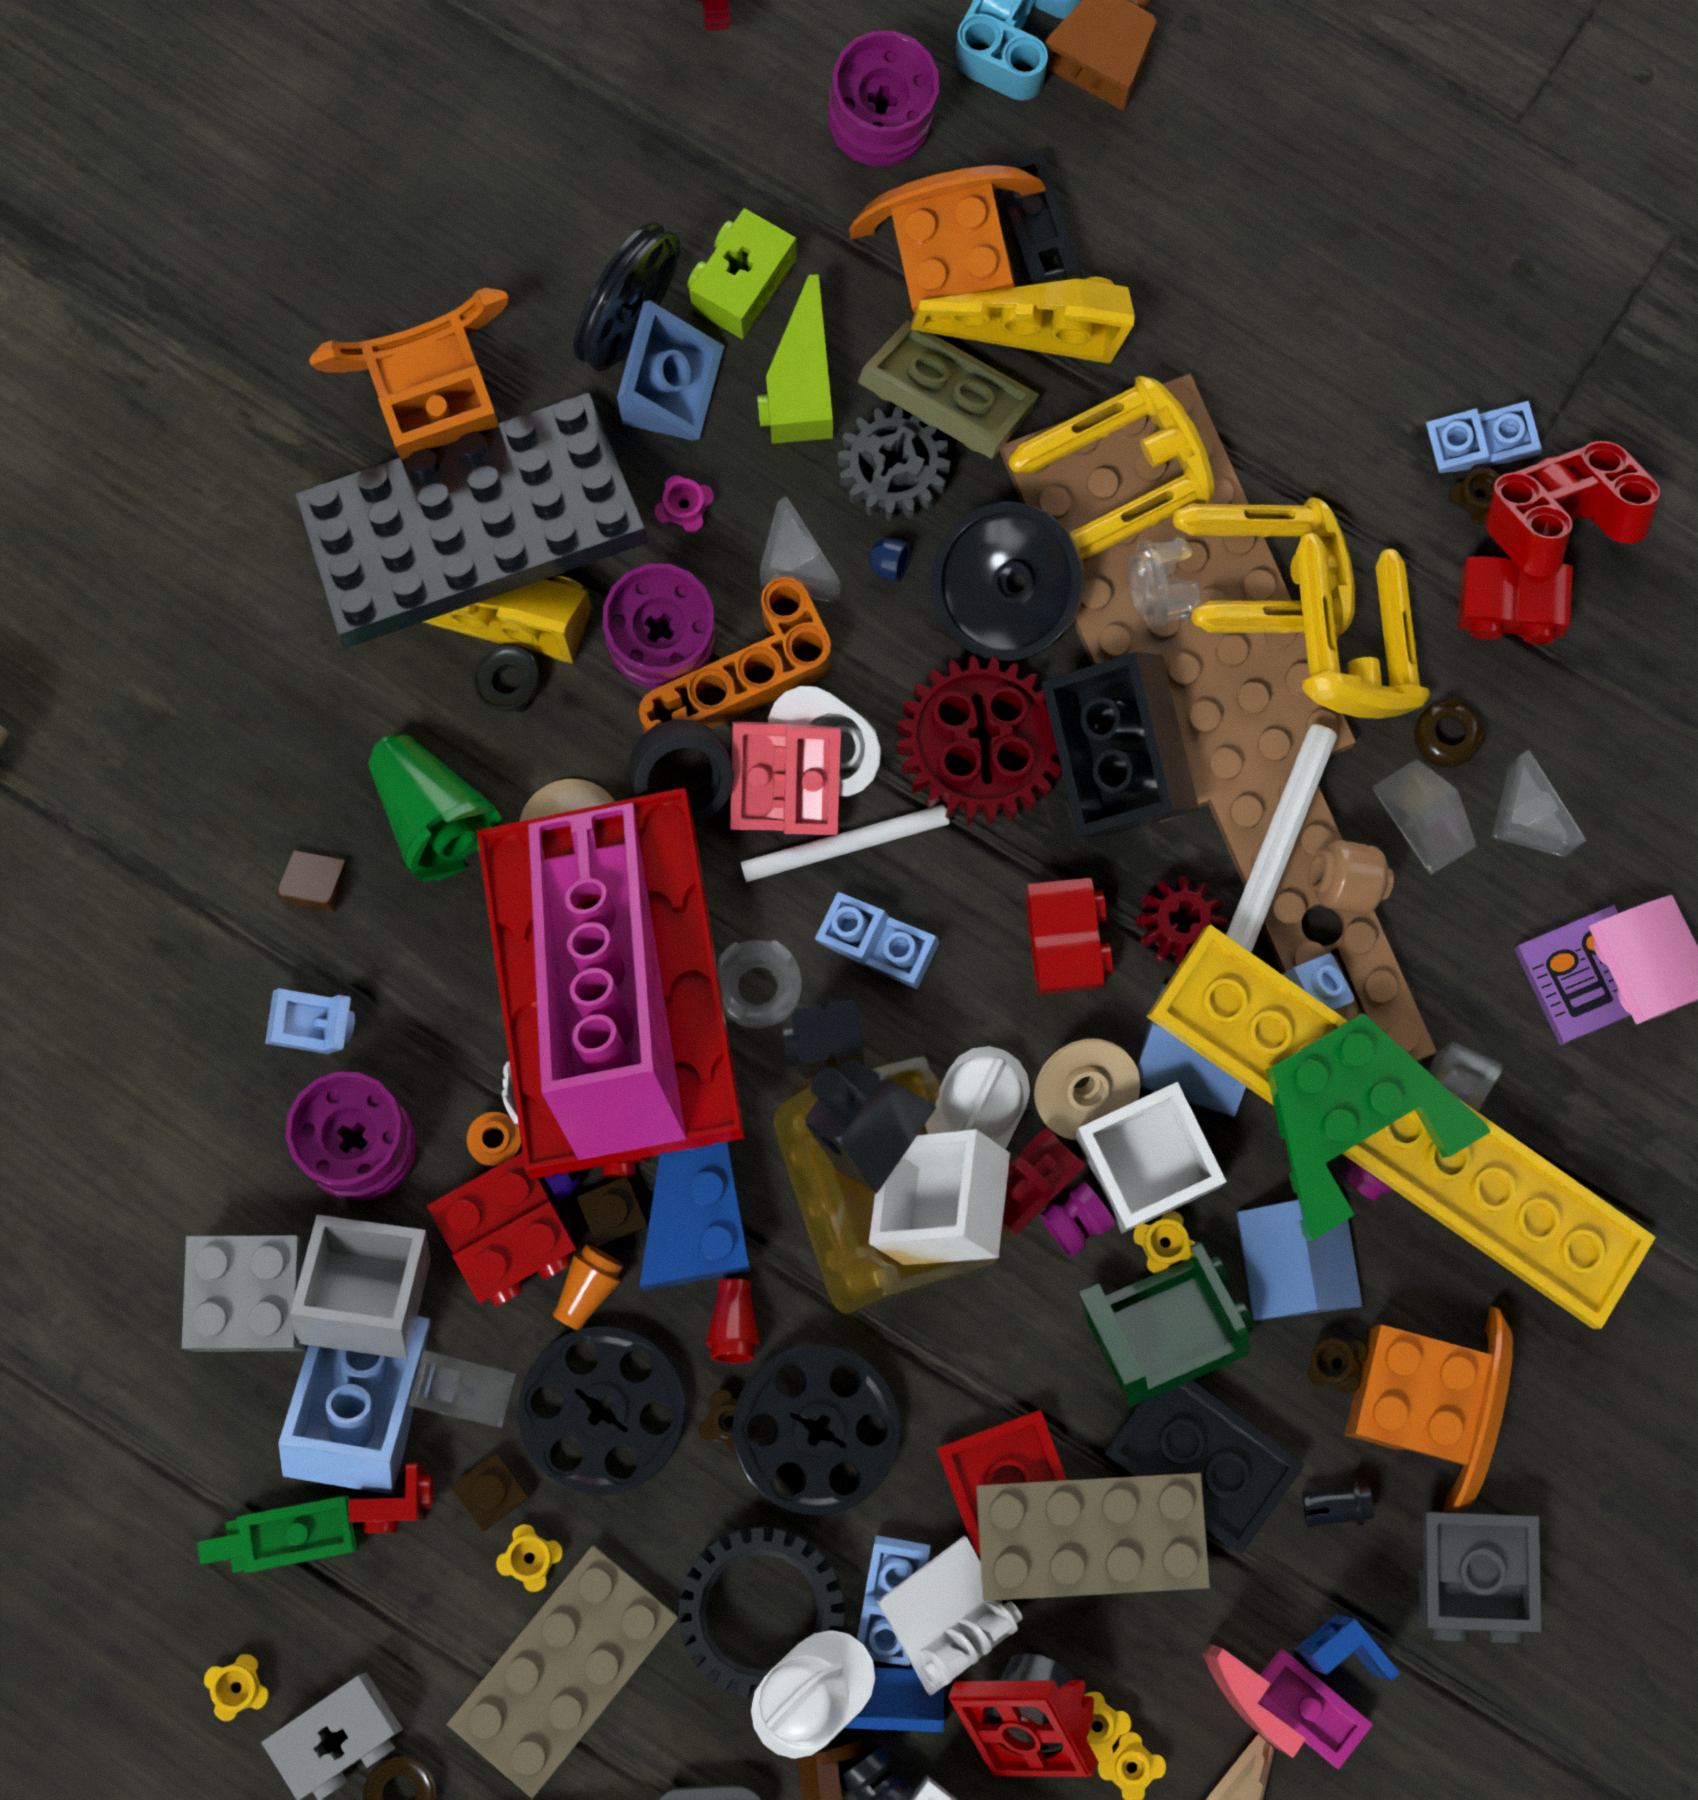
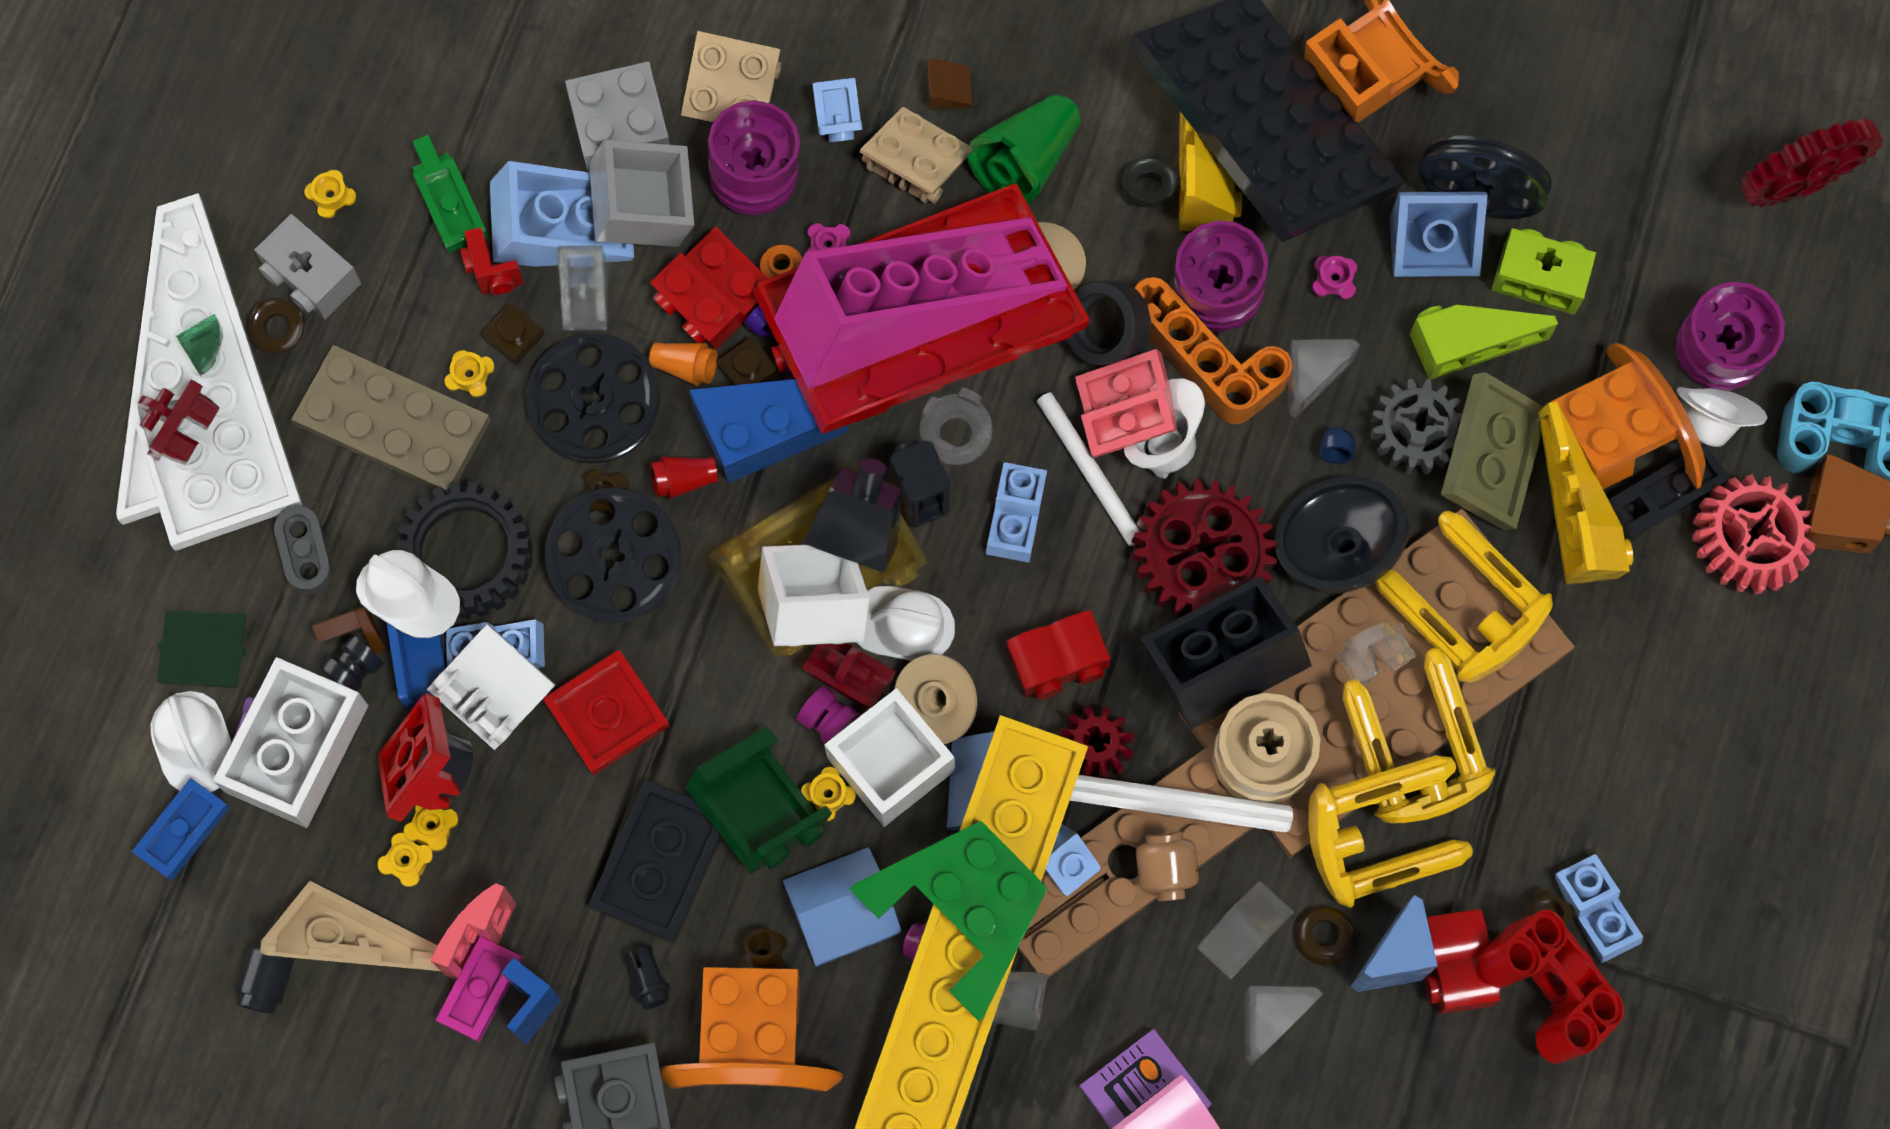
camera: 75 degrees right, 5 degrees down
dark tan plate [975,1473,1210,1601] -> none
none -> tan hinge [681,31,781,123]
none -> dark pink plate [807,223,850,252]
none -> tan hinge [860,107,972,204]
none -> tan wheel [1212,693,1321,804]
none -> medium blue slope [1350,895,1438,992]
none -> white piece [1676,387,1767,447]
none -> coral gear [1692,474,1816,595]

